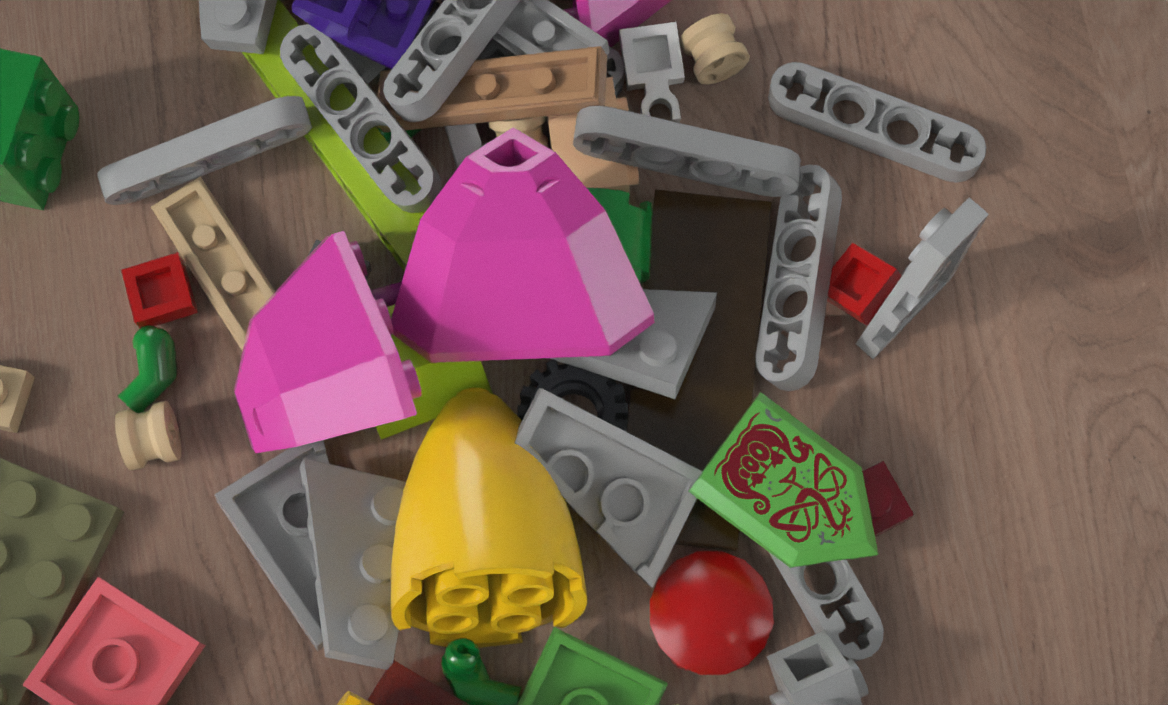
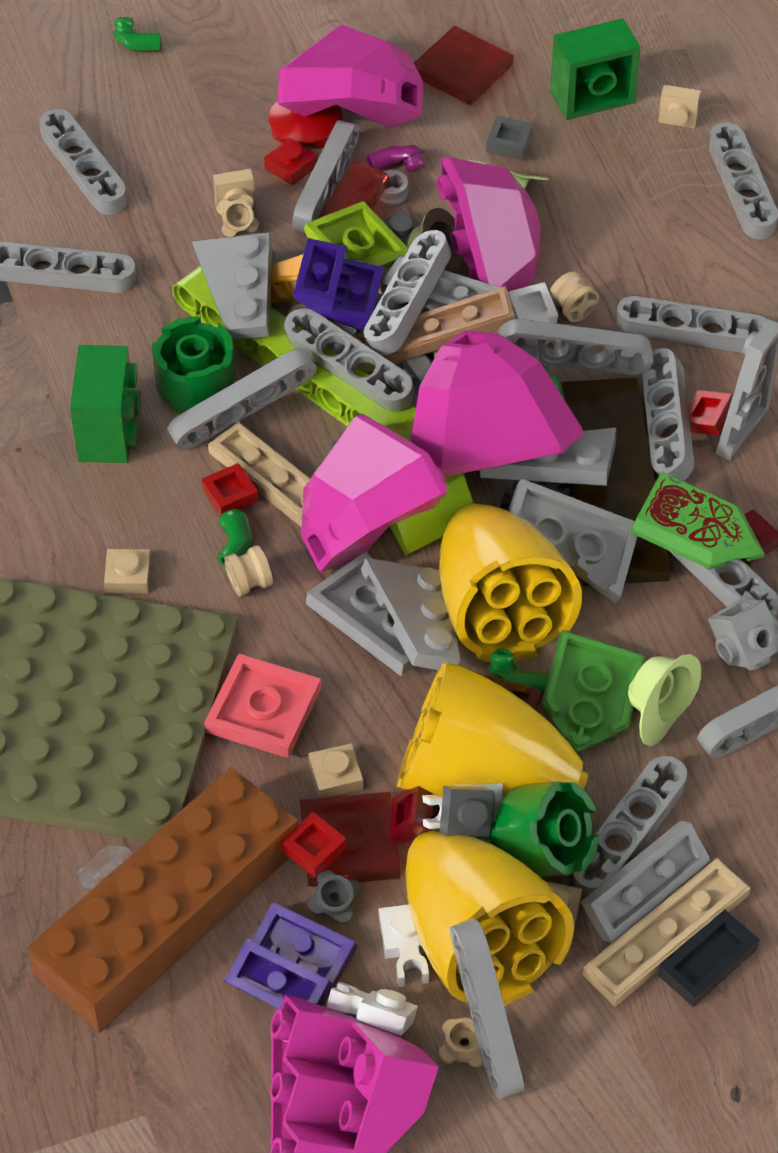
camera: 15 degrees left, 20 degrees down
red dish [650,551,774,675] -> none
none -> green brick [151,316,236,413]

